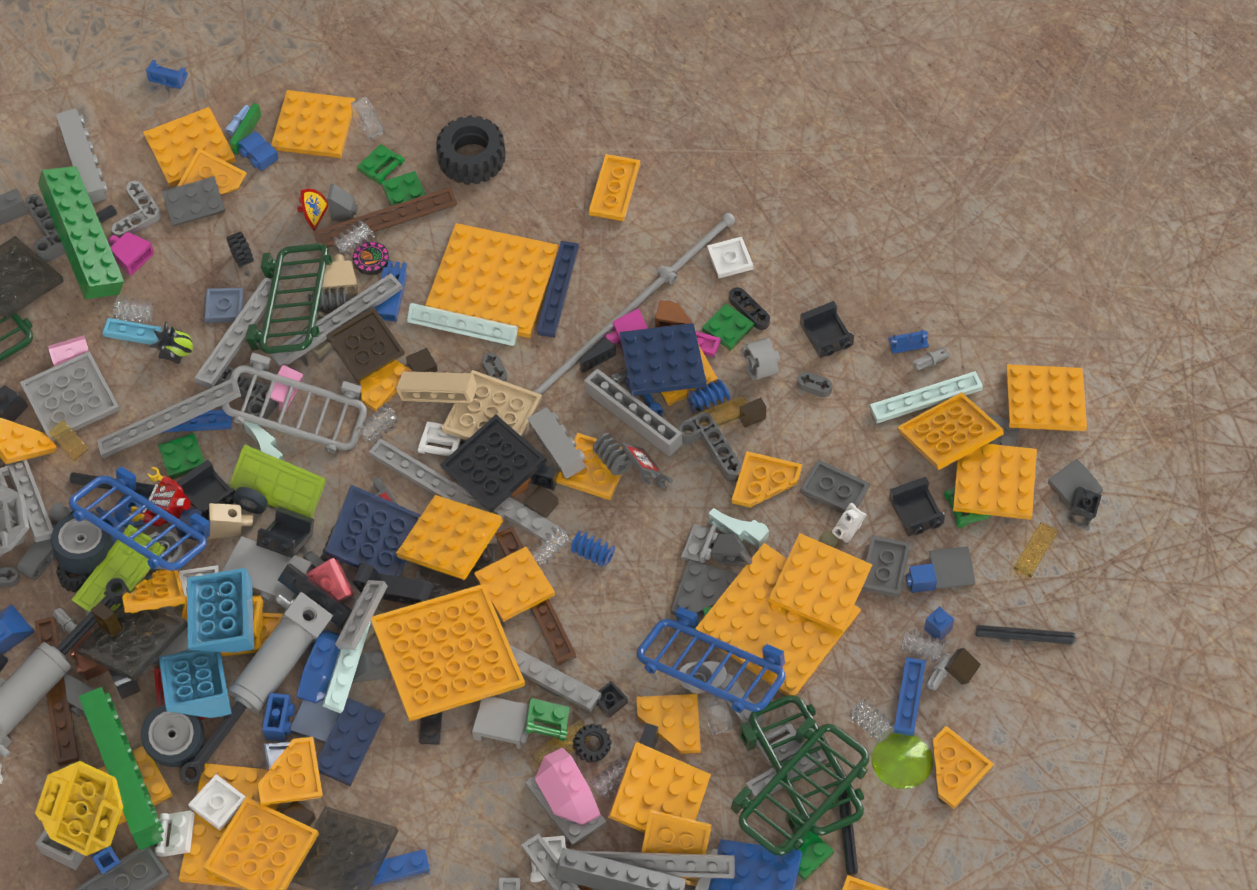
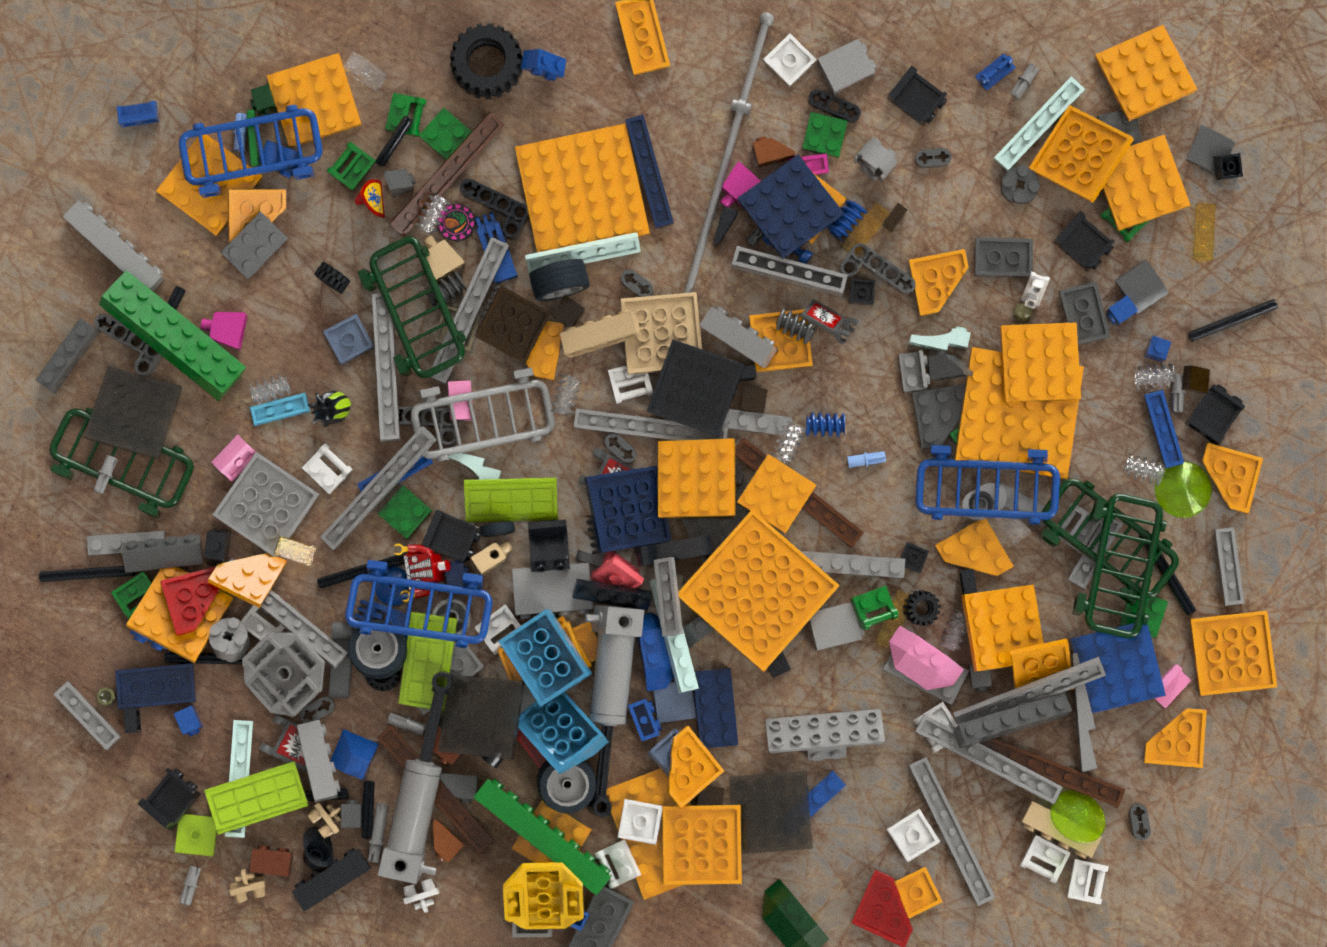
camera: 30 degrees left, 25 degrees up
dark brown piece [91,602,123,637] -> none
light grey beam [111,181,161,238] -> none
light orange plate [122,569,186,613] -> none
none -> blue bar [179,105,323,198]
none -> dark green brick [250,84,277,116]
none -> white plate [302,443,353,494]
none -> green plate [326,141,376,192]
none -> black axle [376,116,413,167]
none -> dark orange slope [433,819,465,863]
none -> black beam [460,179,529,240]
none -> blue brick [521,49,566,81]
none -> black wheel [529,259,590,301]
none -> dark grey beam [605,433,636,464]
none -> light grey bracket [765,709,885,761]
none -> light grey panel [817,39,876,96]
none -> light blue axle [847,451,886,468]
none -> black piece [849,278,876,306]
none -> dark grey brick [968,665,992,692]
none -> dark grey plate [1001,165,1040,204]
none -> black panel [1185,384,1245,445]
none -> light grey plate [1214,527,1245,606]

